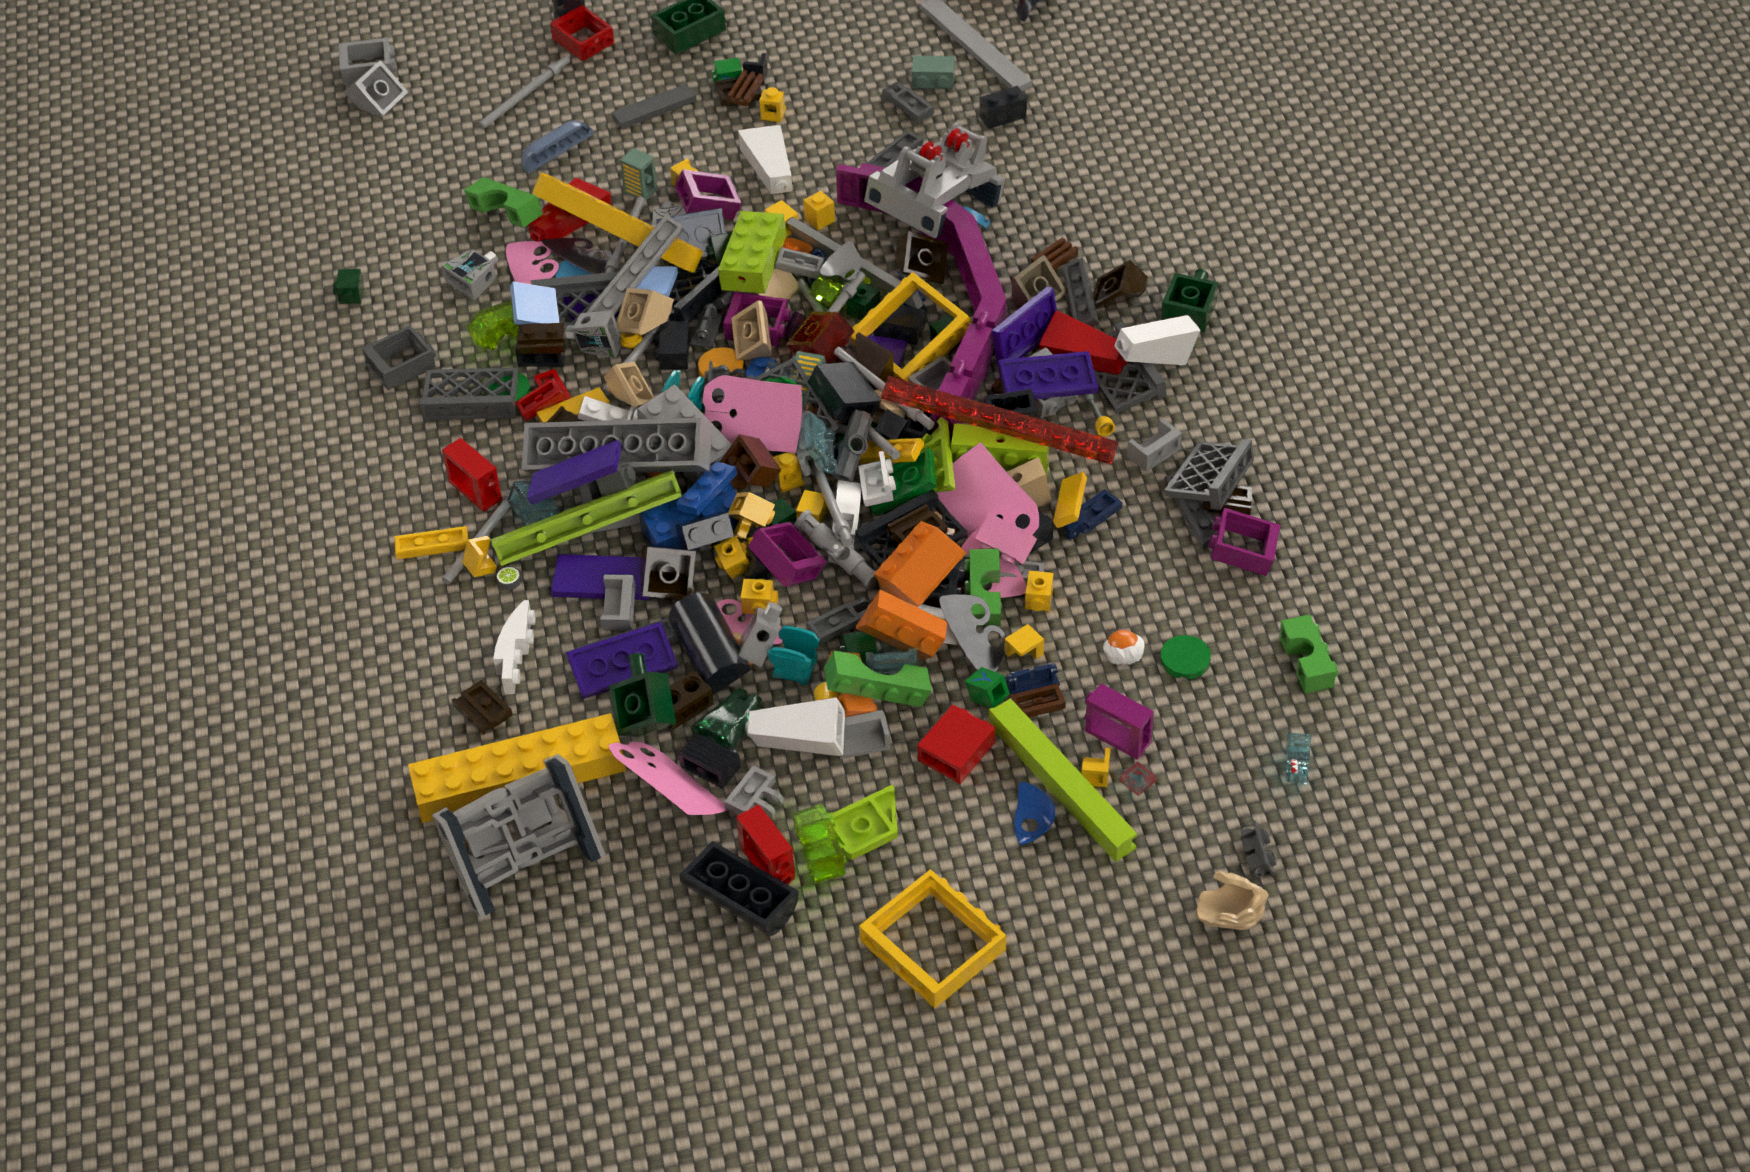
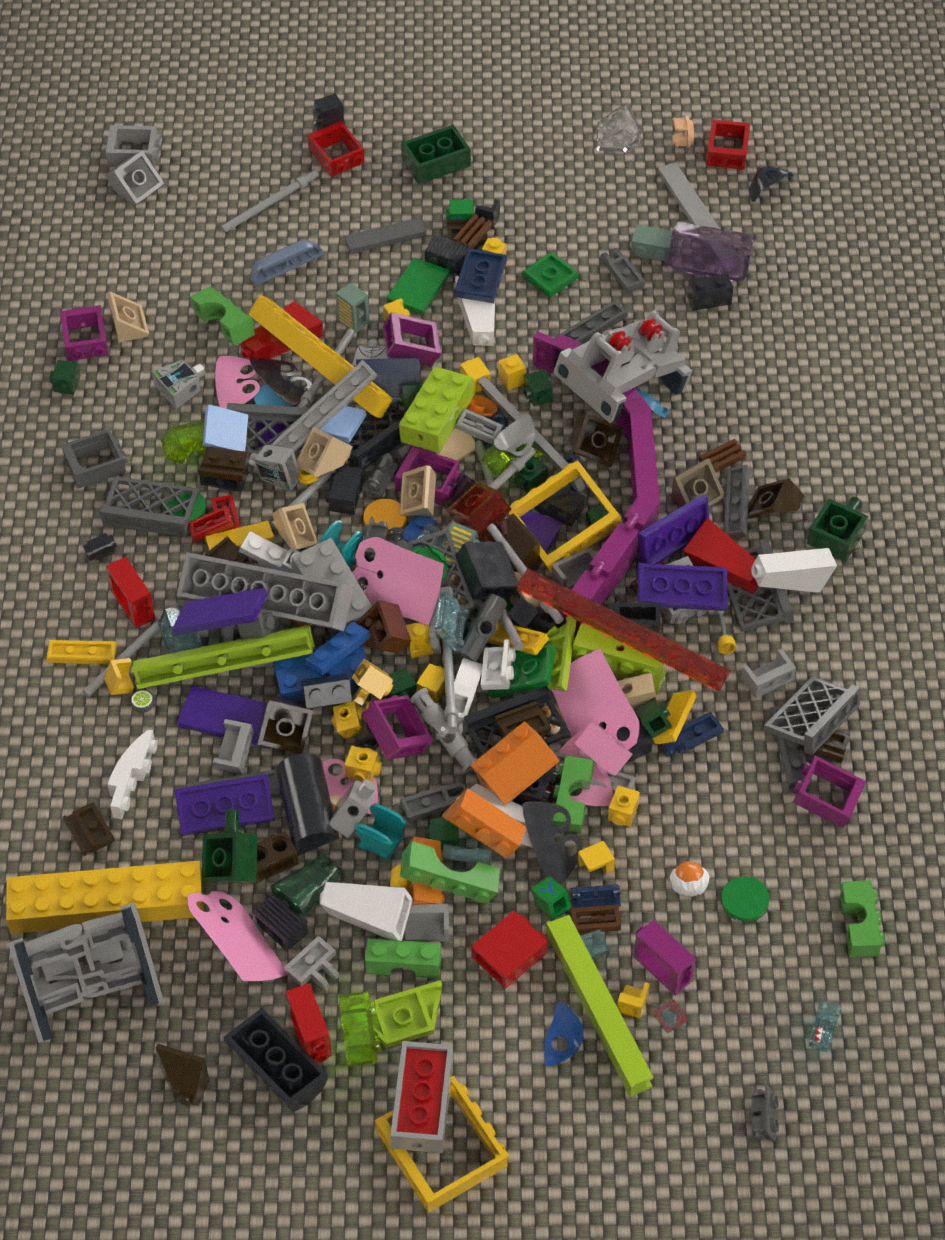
camera: 10 degrees right, 5 degrees up
tan hair [1195,870,1269,930] -> none
none -> magenta window [60,305,109,361]
none -> black brick [83,533,117,561]
none -> tan slope [107,291,149,343]
none -> dark brown slope [156,1044,210,1106]
none -> bright green arch [365,939,442,979]
none -> green tile [387,258,450,315]
none -> brick [390,1041,454,1153]
none -> black brick [425,235,471,274]
none -> dark blue tile [454,248,508,304]
none -> green tile [522,252,579,298]
none -> dark green brick [523,369,553,407]
none -> clear light blue tile [580,929,610,960]
none -> dark green brick [635,698,672,738]
none -> clear purple windscreen [668,222,757,282]

